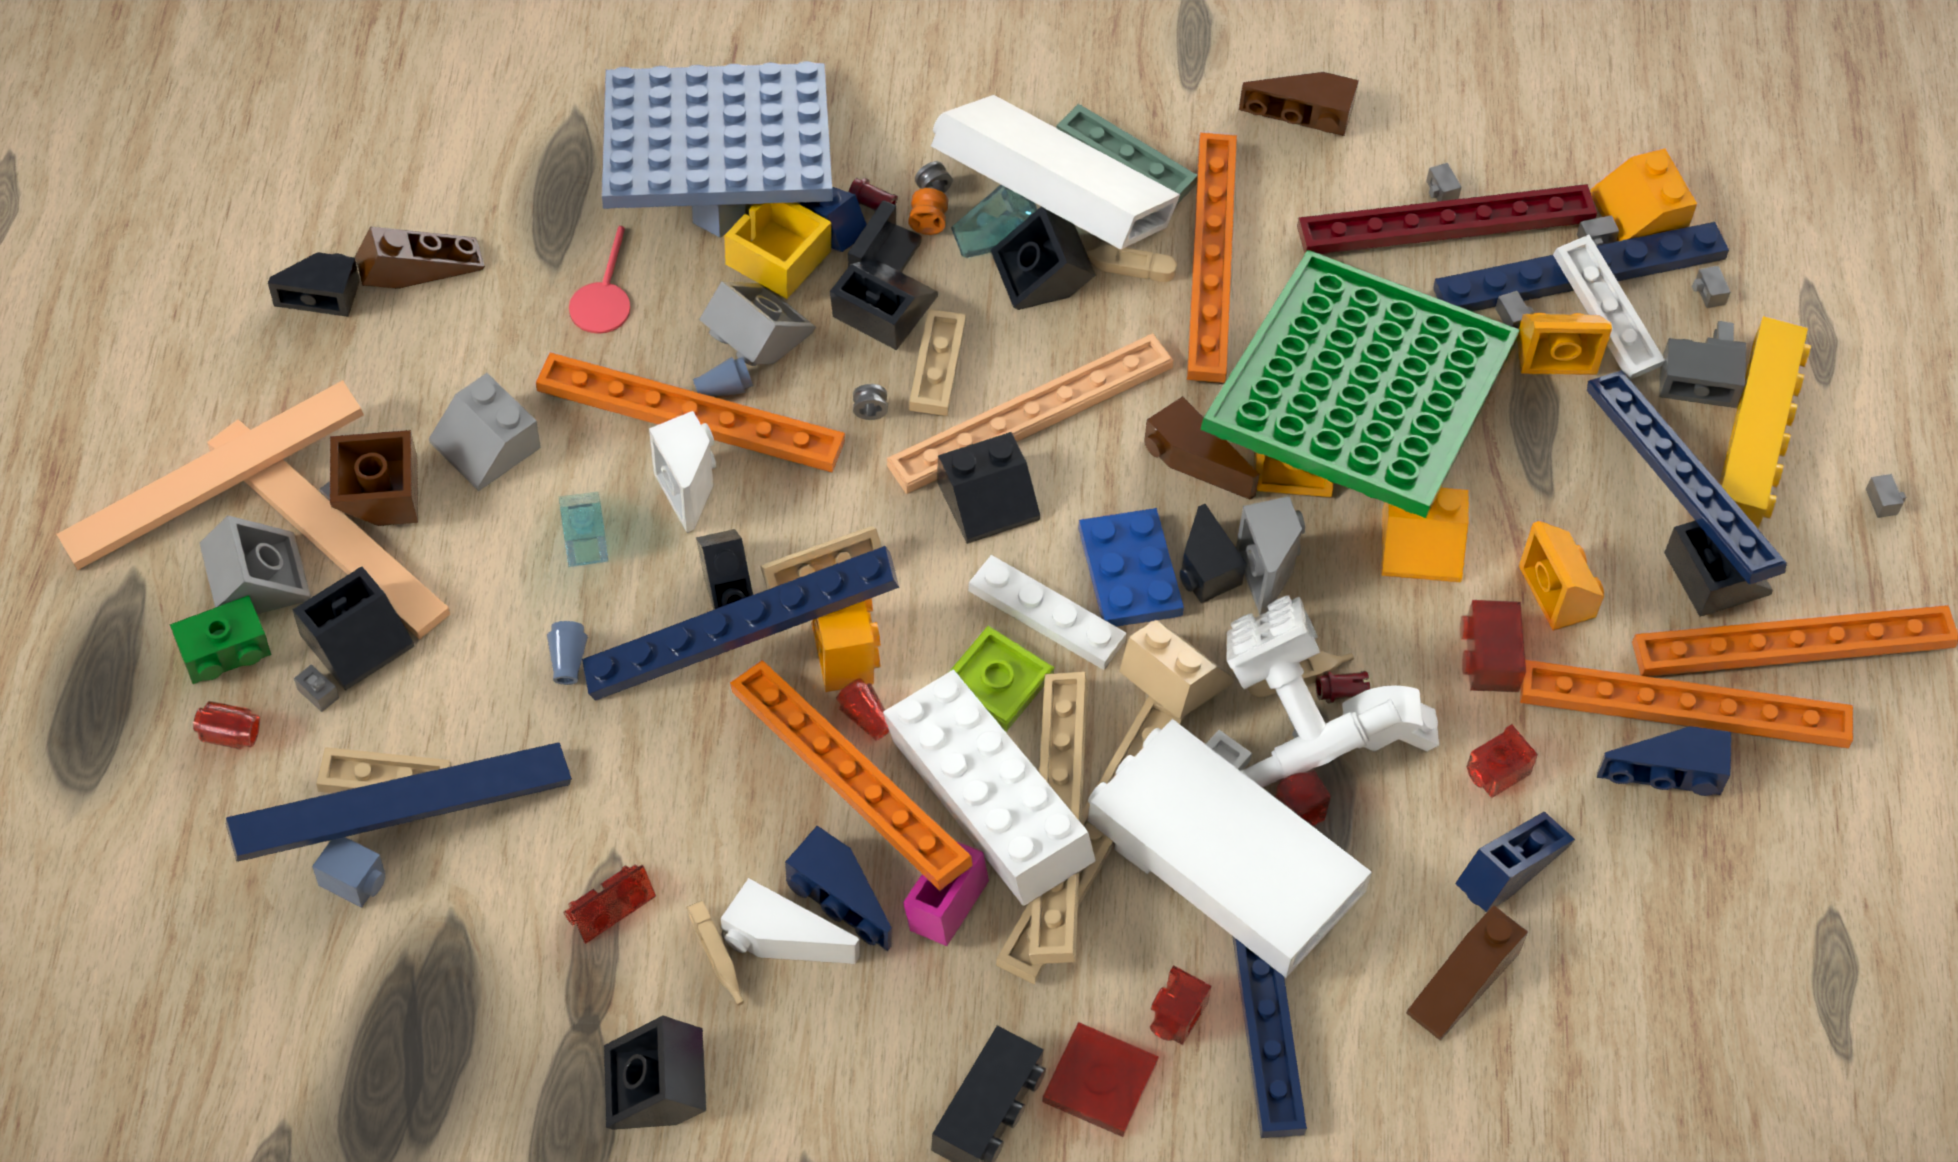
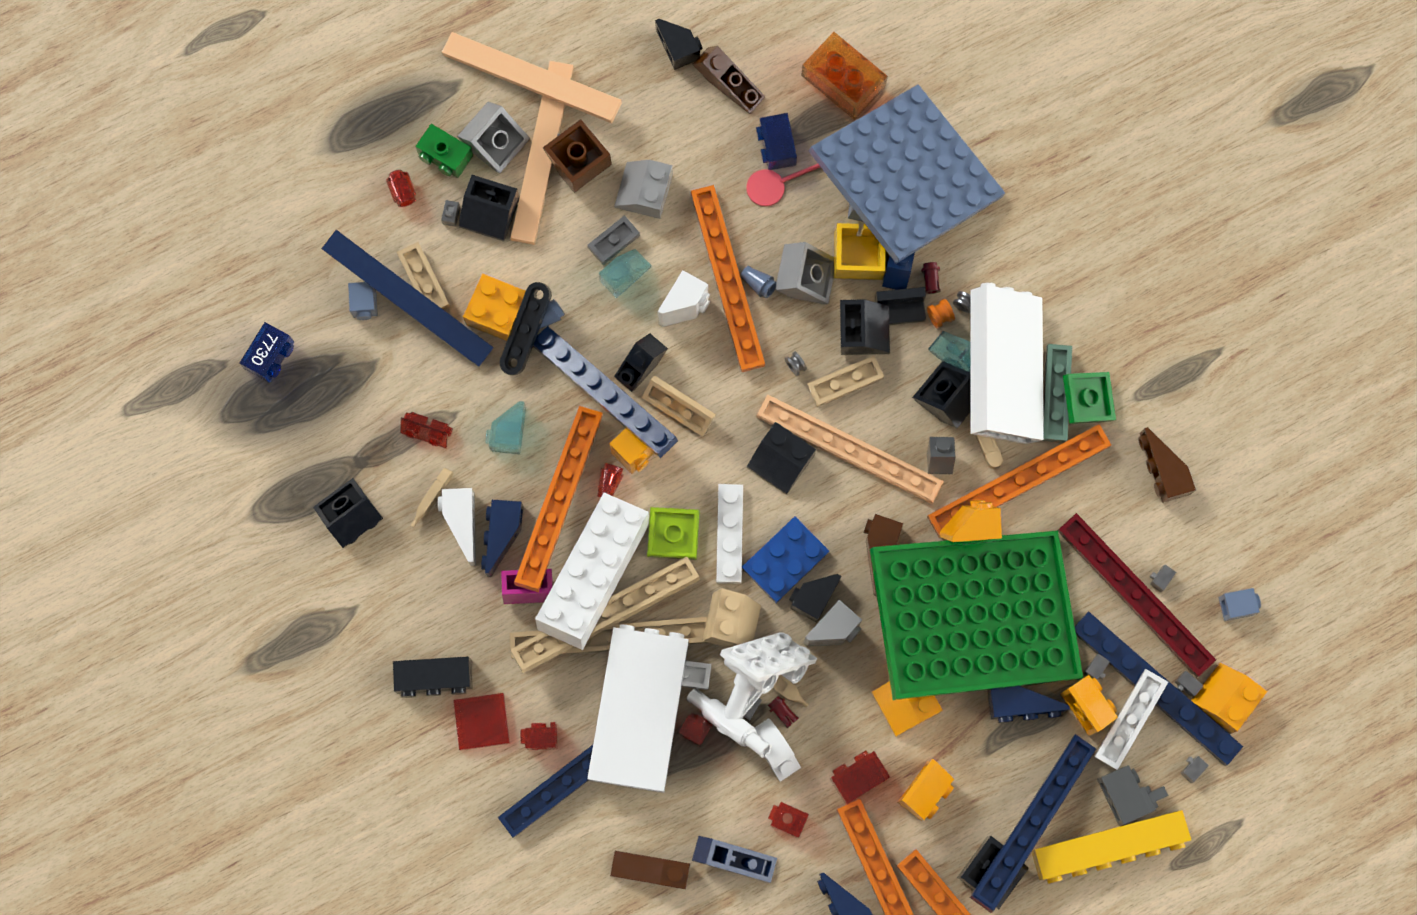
camera: 60 degrees right, 20 degrees up
none -> clear blue brick [239,322,294,383]
none -> light orange brick [463,273,526,341]
none -> clear light blue slope [485,401,526,455]
none -> black plate [500,282,552,375]
none -> flat silver plate [587,215,640,265]
none -> clear blue brick [756,113,797,170]
none -> clear orange brick [801,32,888,120]
none -> dark grey brick [927,437,956,474]
none -> light orange slope [940,500,1002,542]
none -> dark blue slope [987,686,1070,723]
none -> green plate [1063,372,1116,424]
none -> sand blue brick [1218,588,1261,621]

